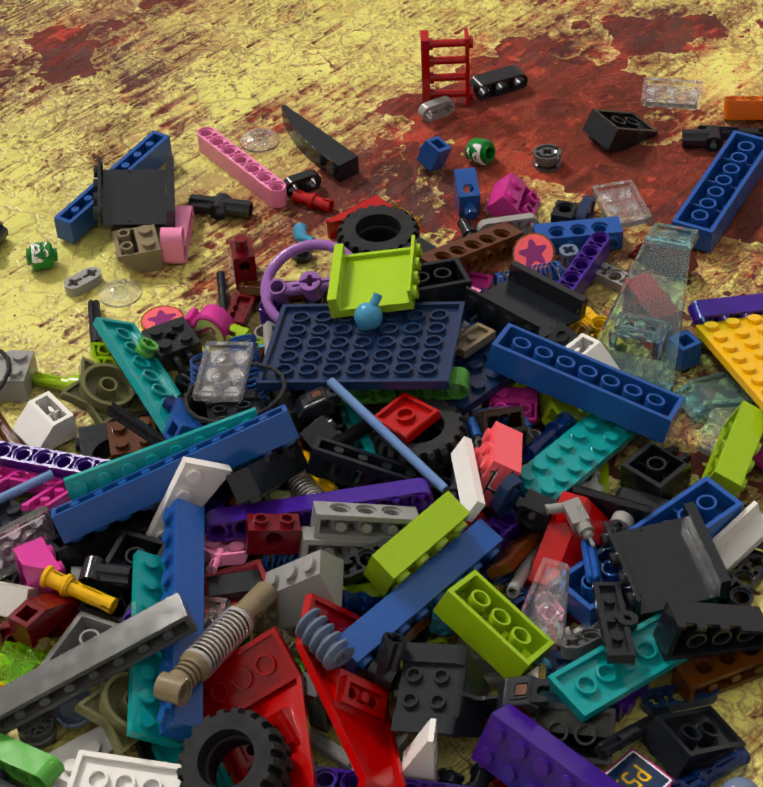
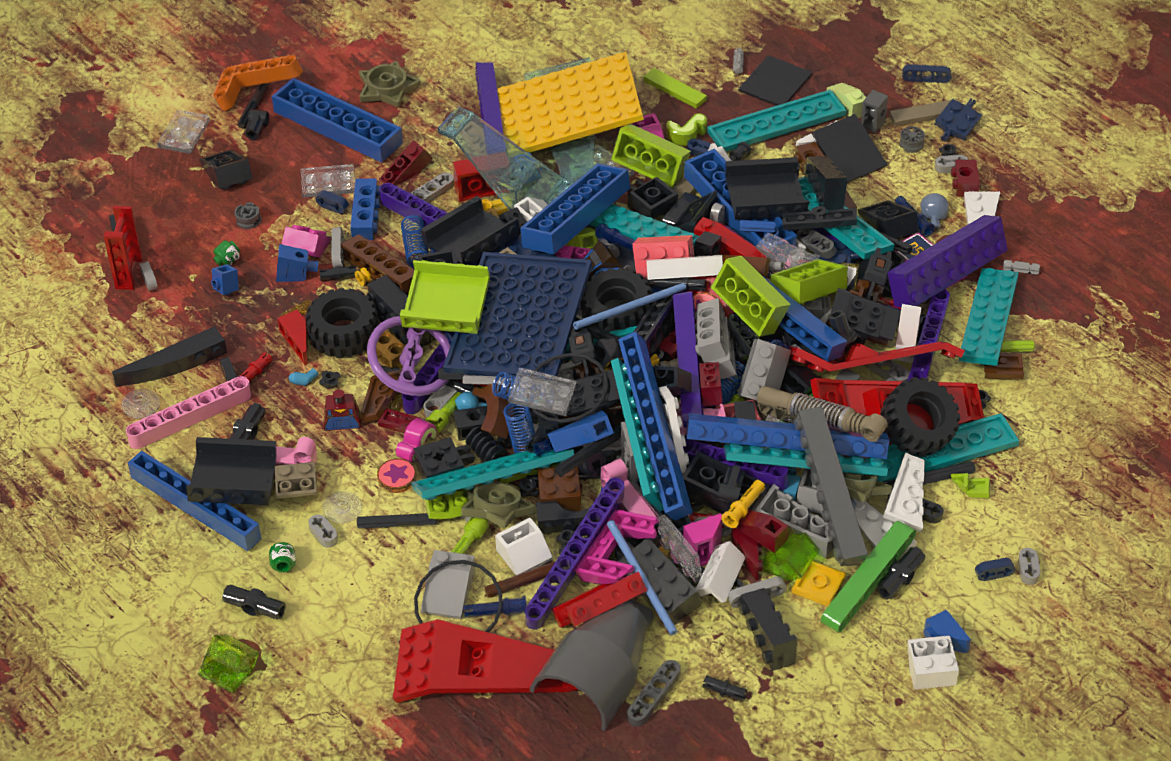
camera: 85 degrees left, 5 degrees up
bright green bush [135,337,159,359] -> none
black bar [216,271,228,311] -> none
sand blue piece [295,608,355,670] -> none
dark azure piece [354,292,383,332] -> none
red tile [374,392,441,444] -> none
dark blue beam [489,473,525,518] -> none
tile [512,233,556,274] -> none
light grey piece [544,497,595,547] -> none
black brick [551,200,578,222] -> none
sand blue bush [559,244,579,272] -> none

